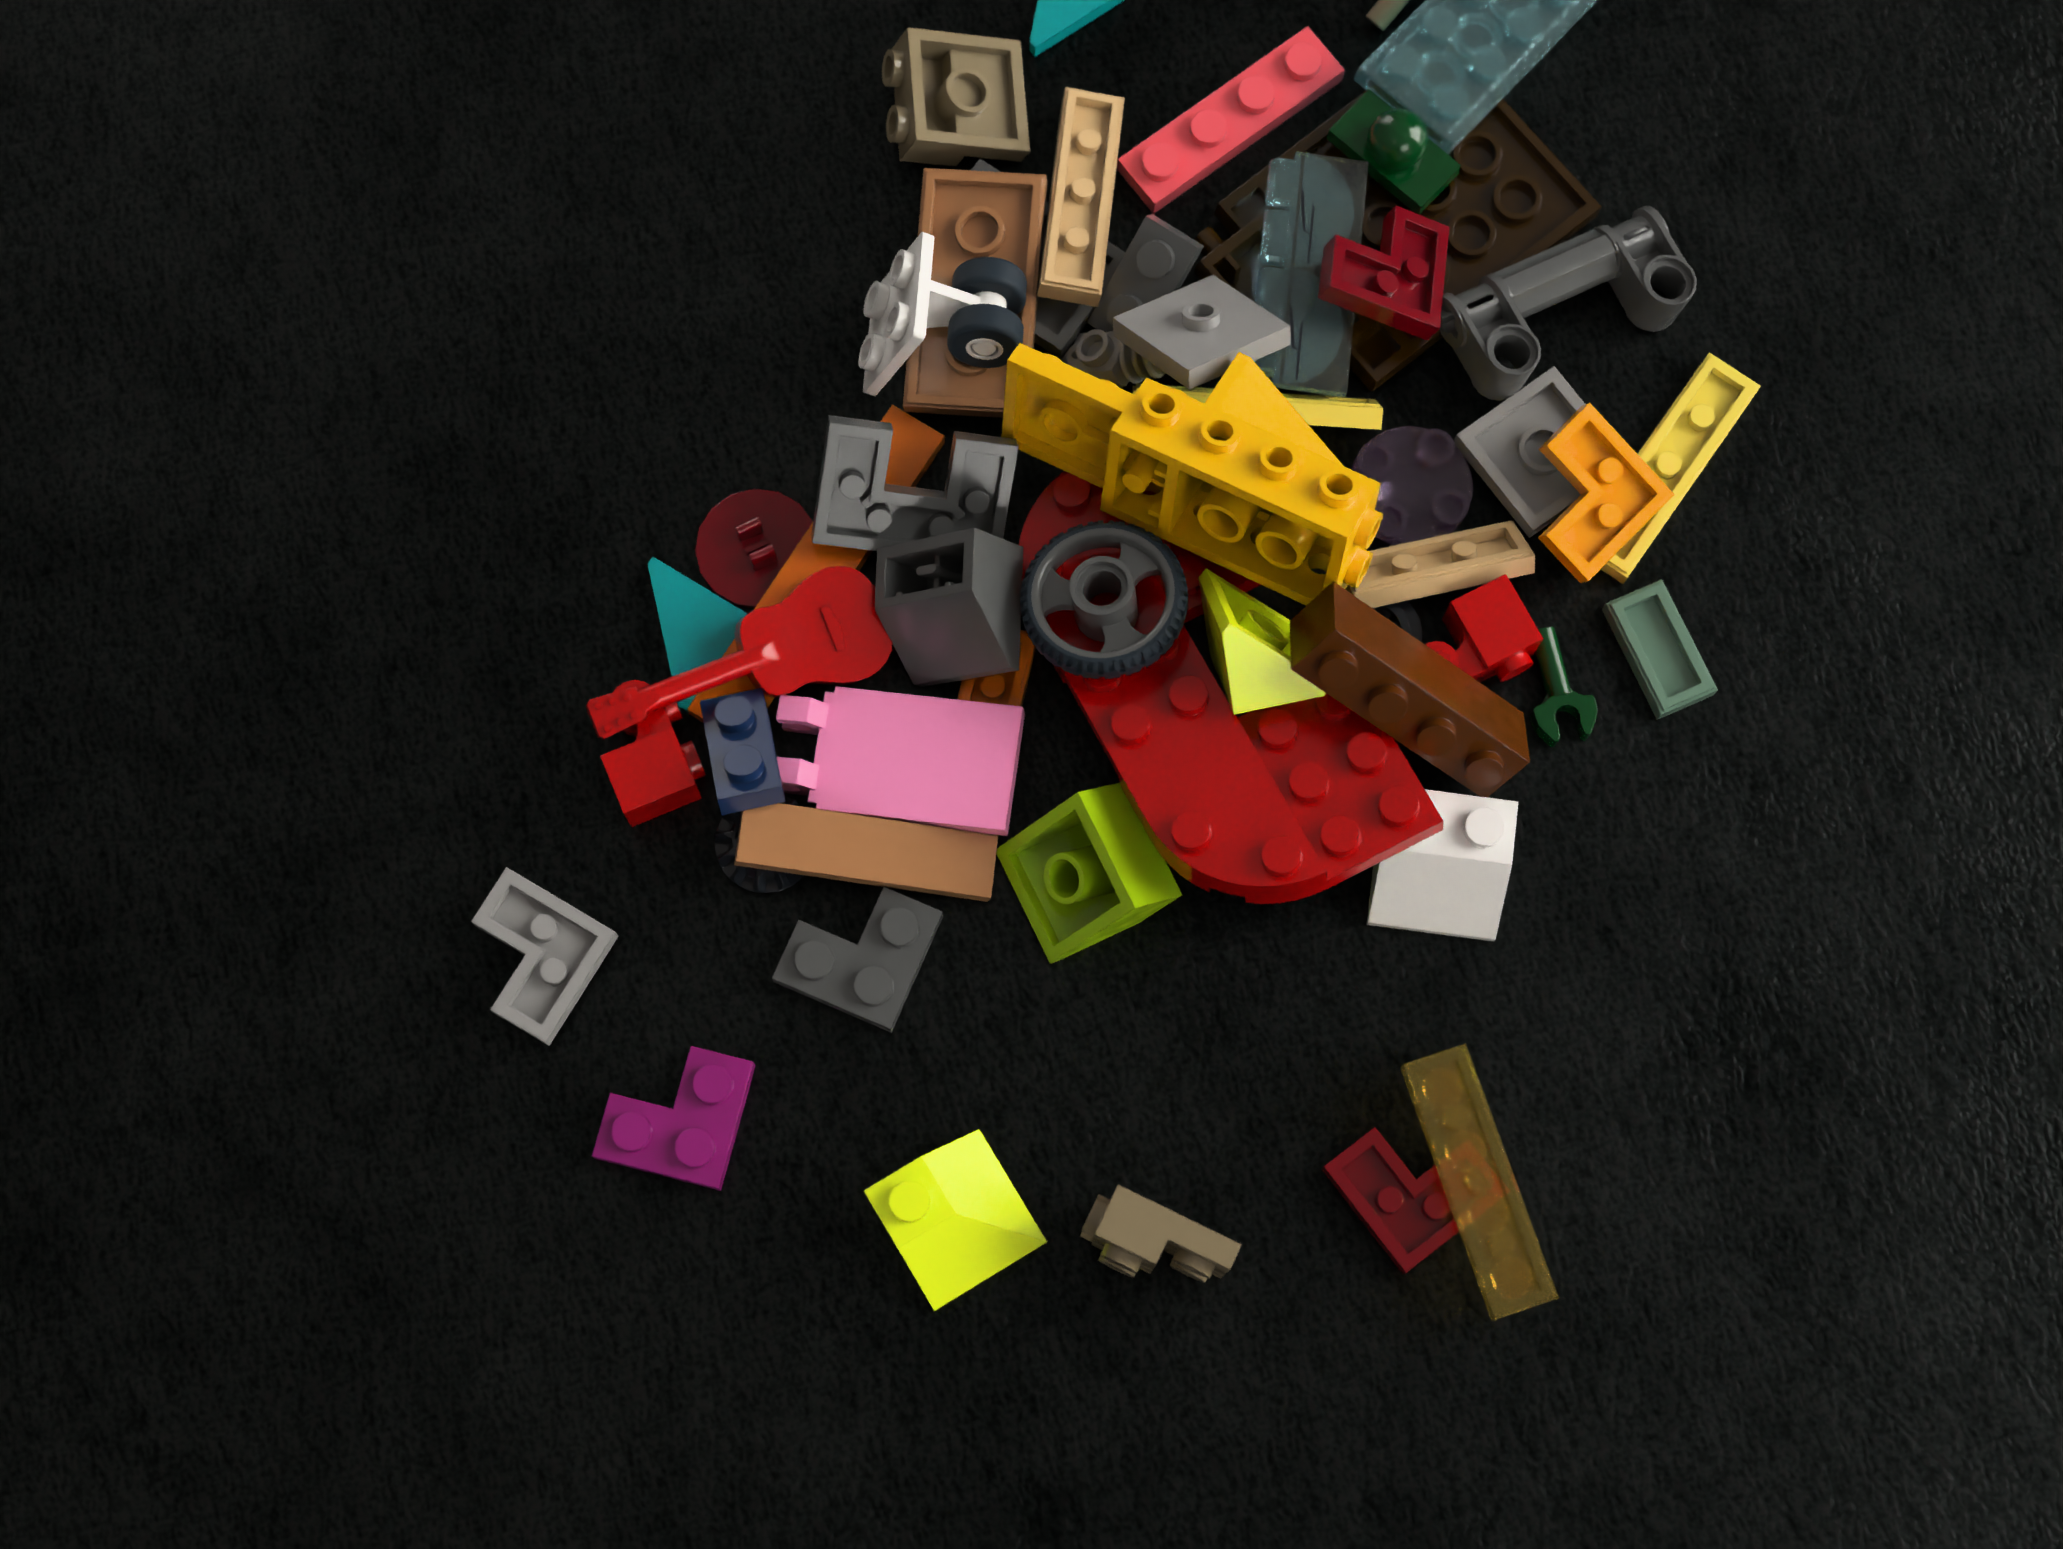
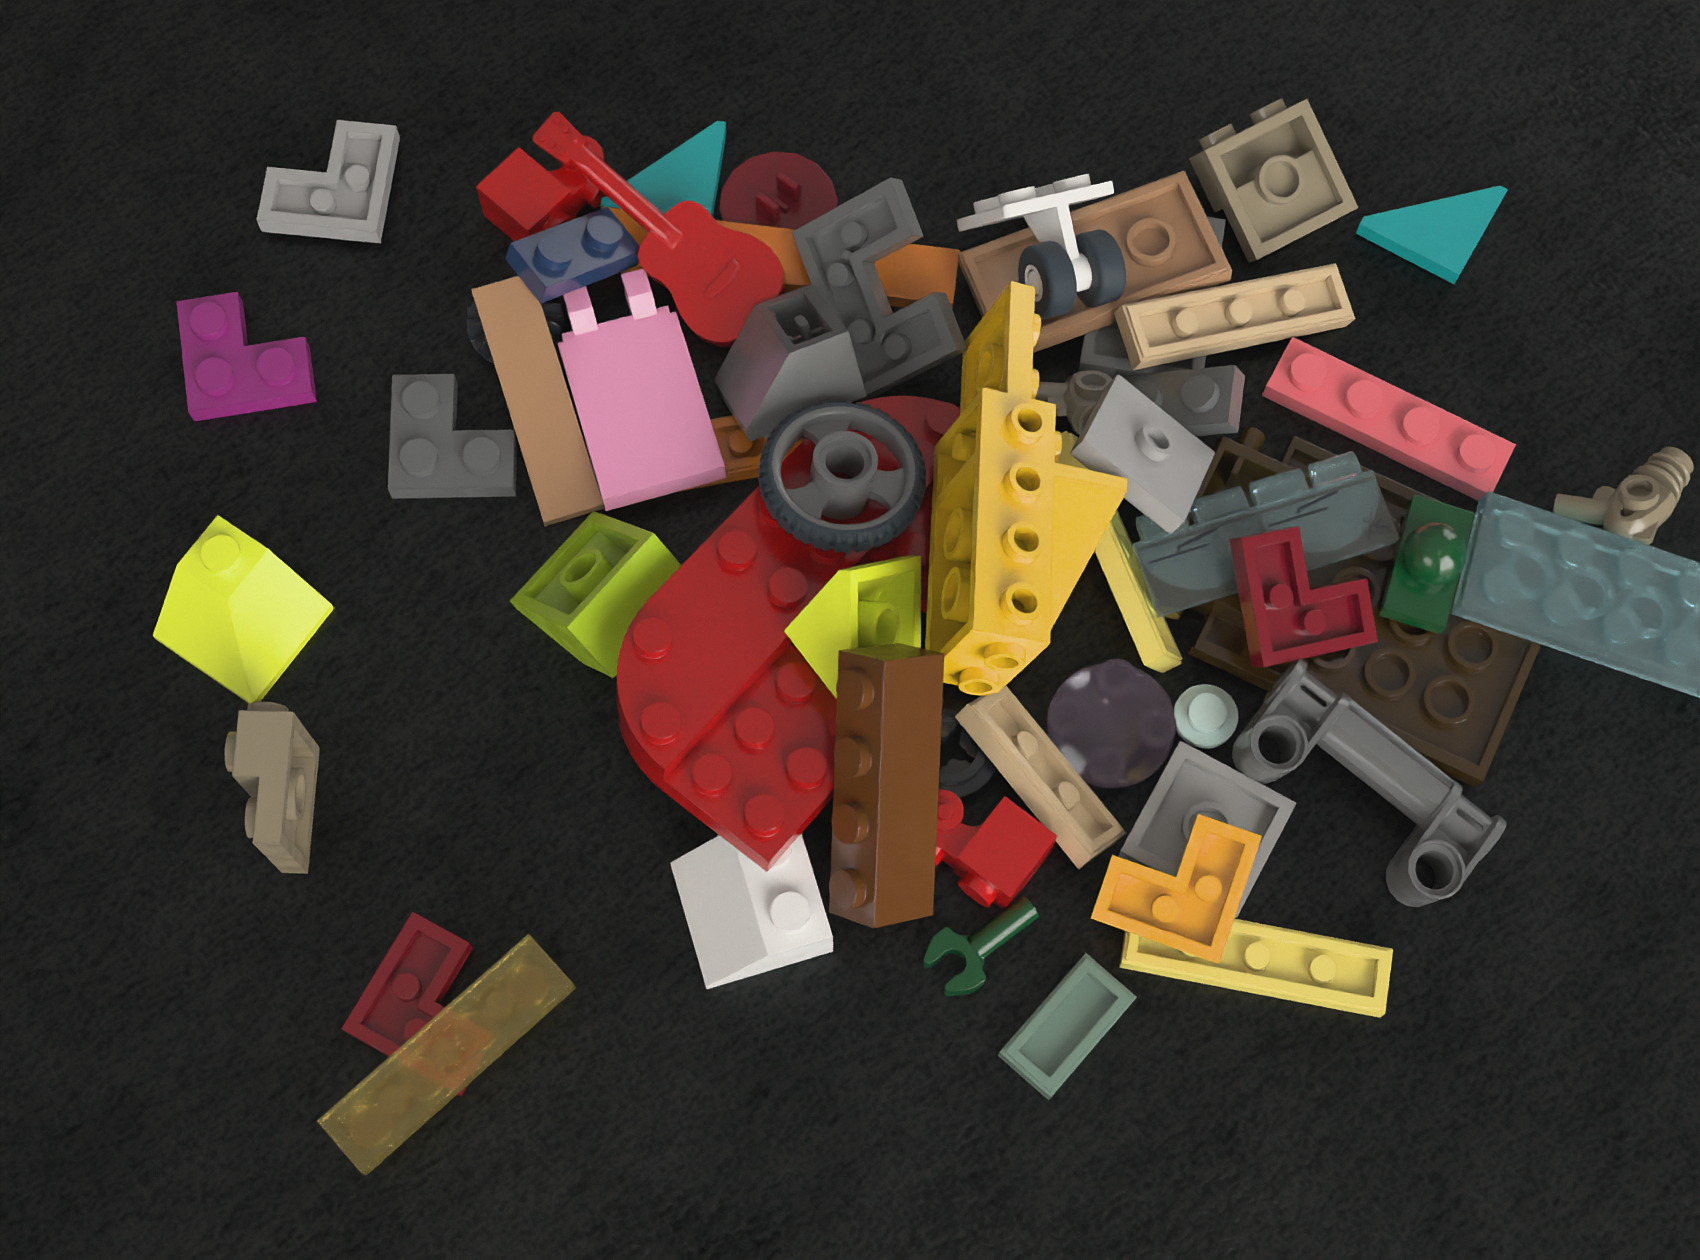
camera: 65 degrees right, 5 degrees down
none -> light aqua plate [1173,684,1238,749]

